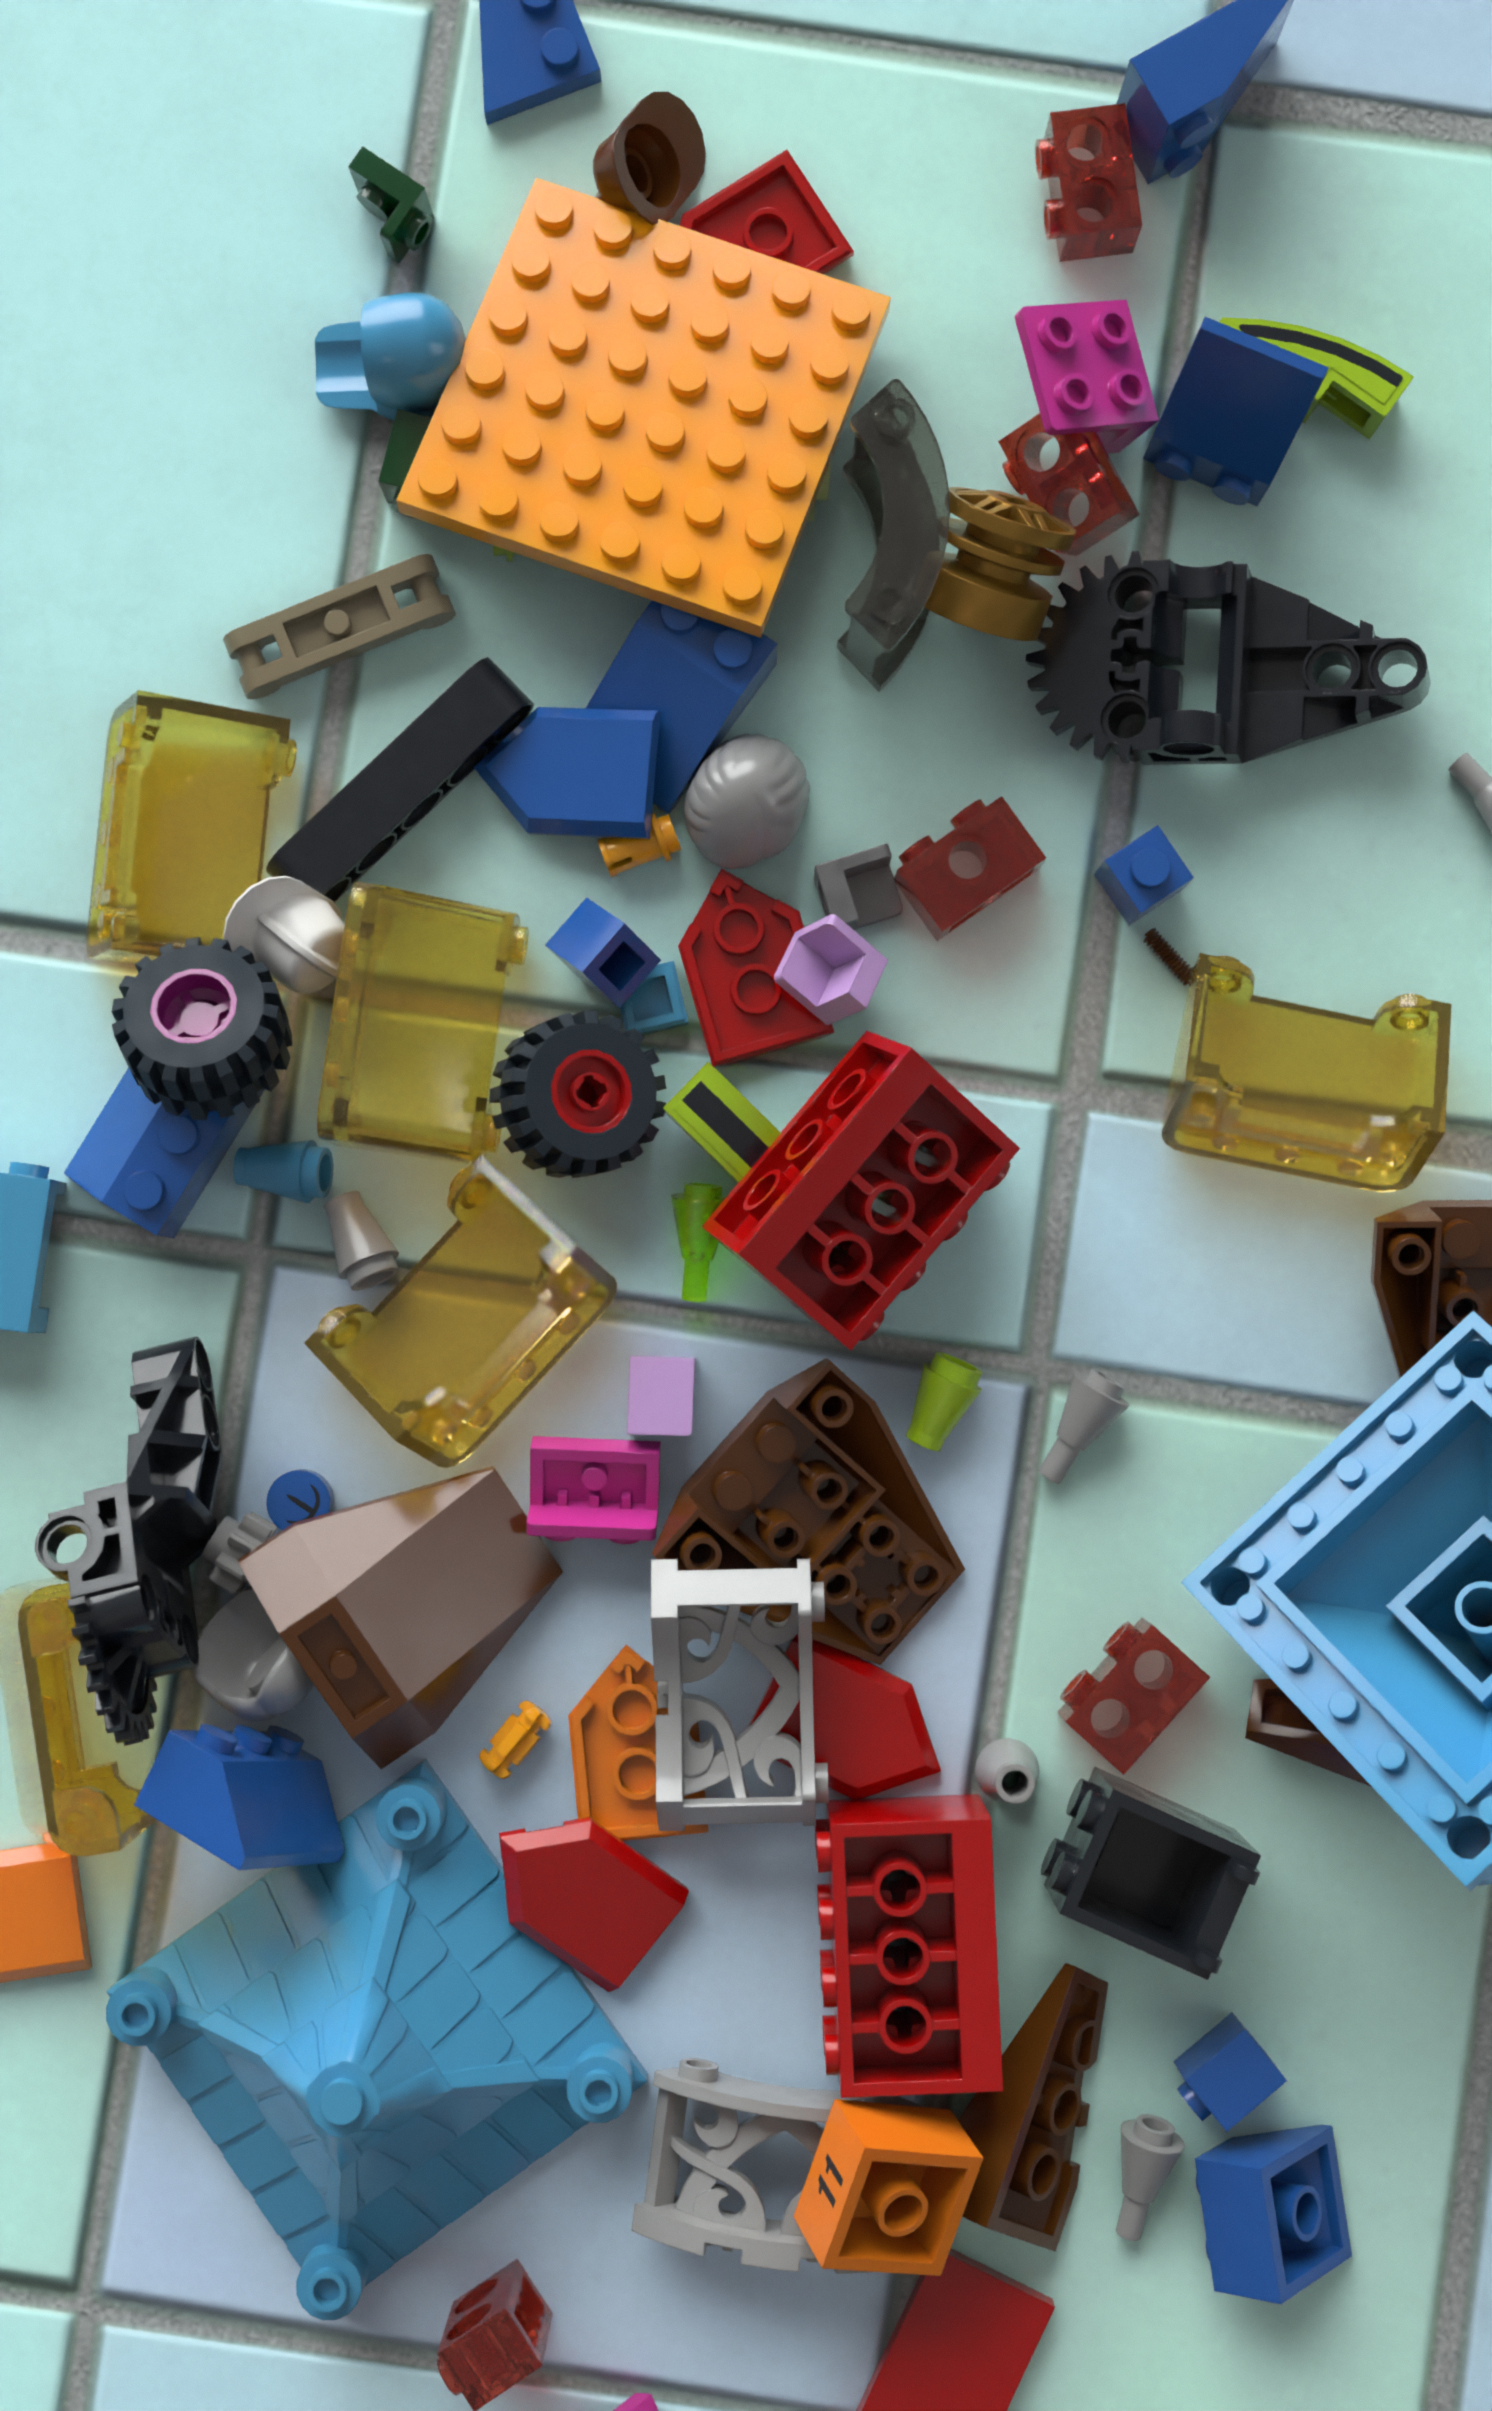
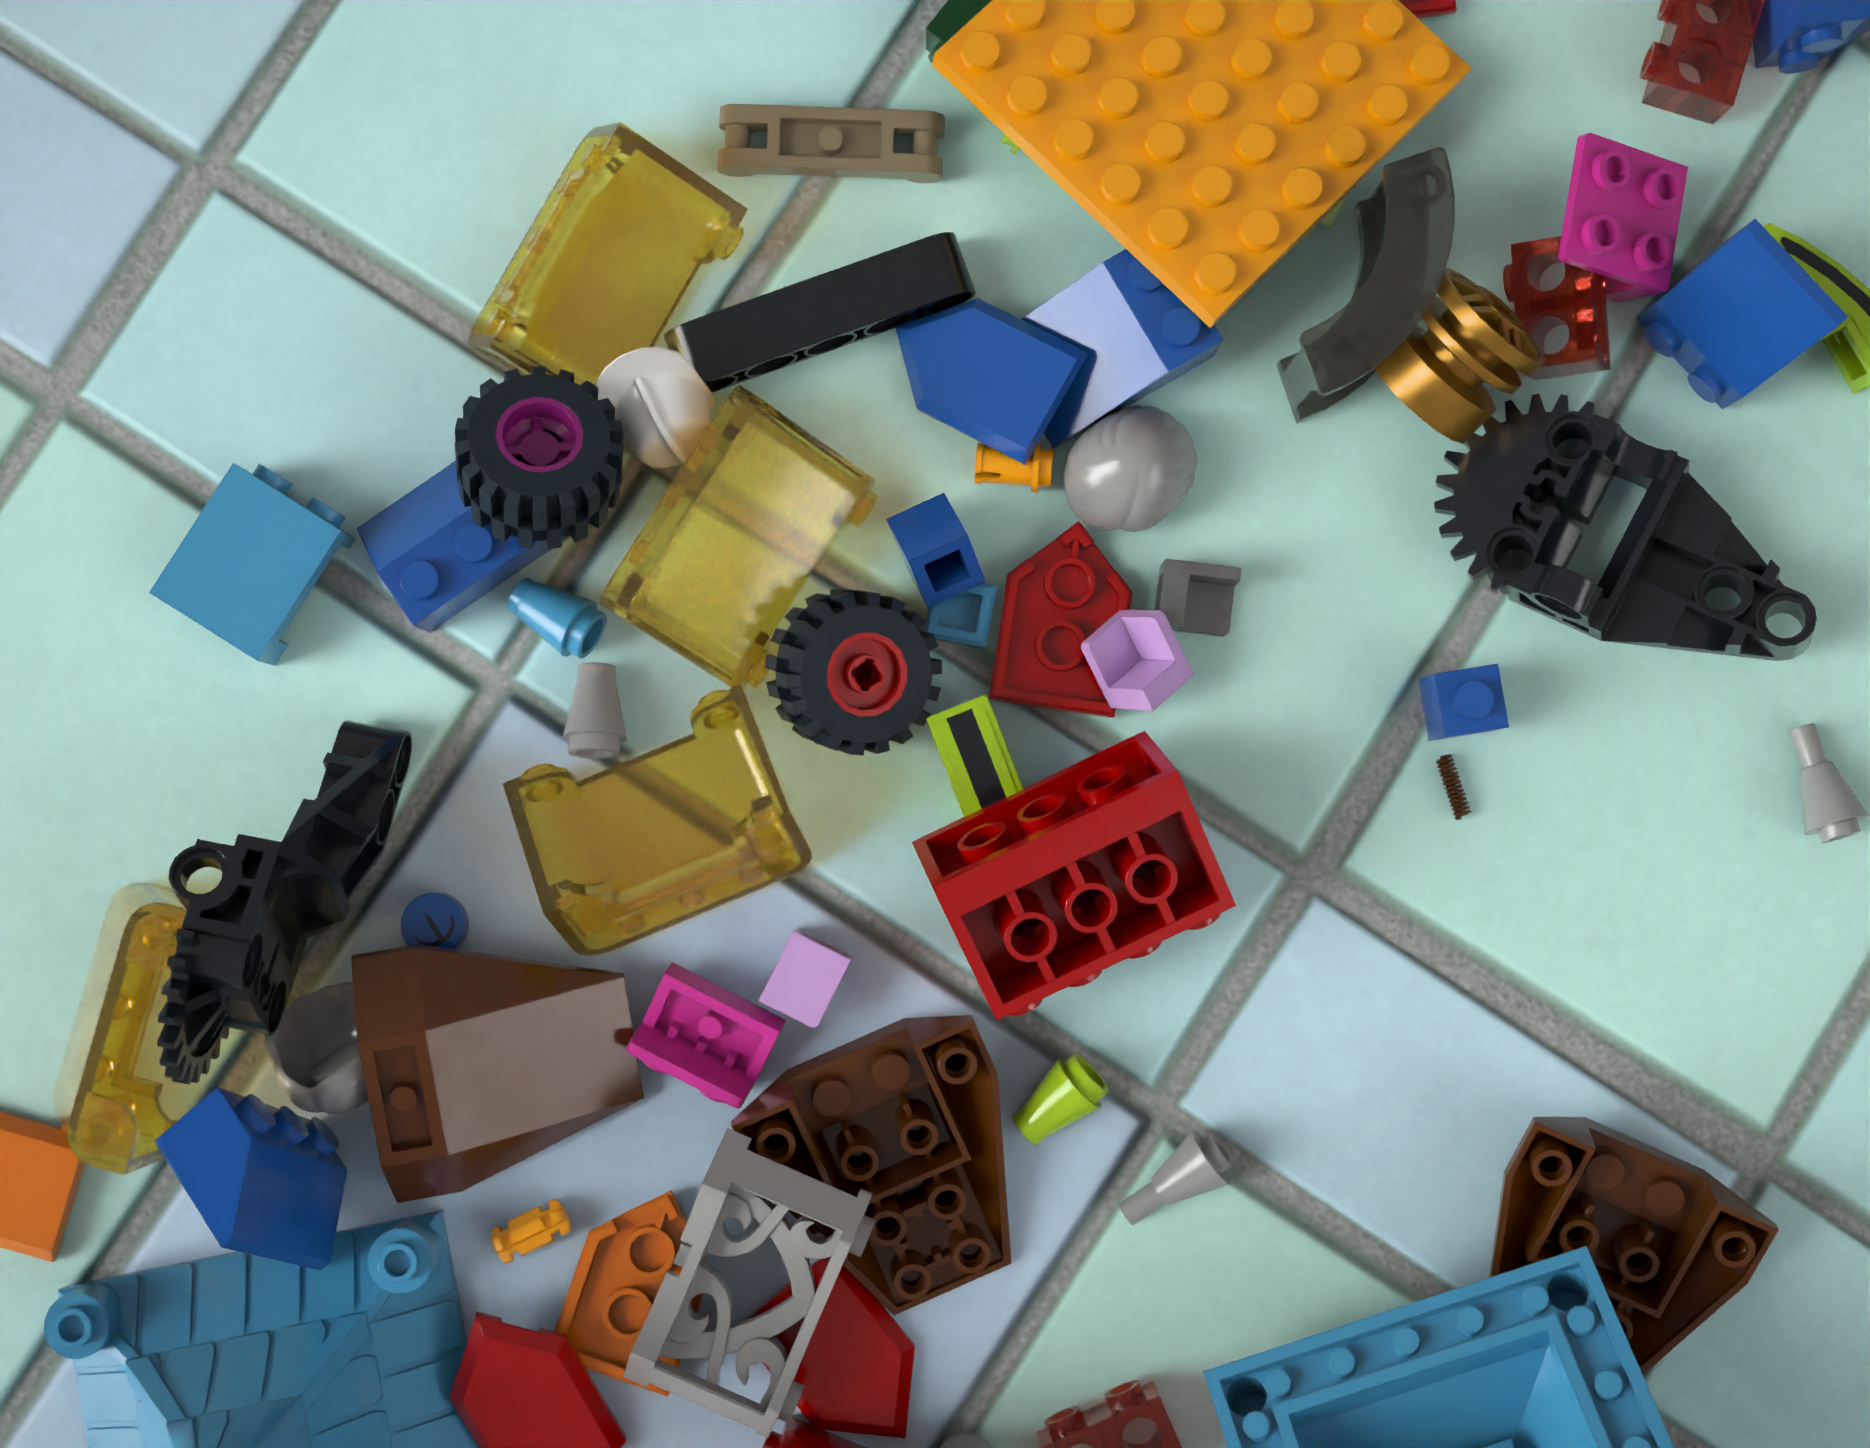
camera: 25 degrees right, 0 degrees up
light grey gear [202,1512,278,1595] -> none
clear neon green cone [671,1182,726,1302] -> none
clear red brick [894,796,1046,942] -> none
clear yellow windscreen [1162,953,1452,1192] -> none

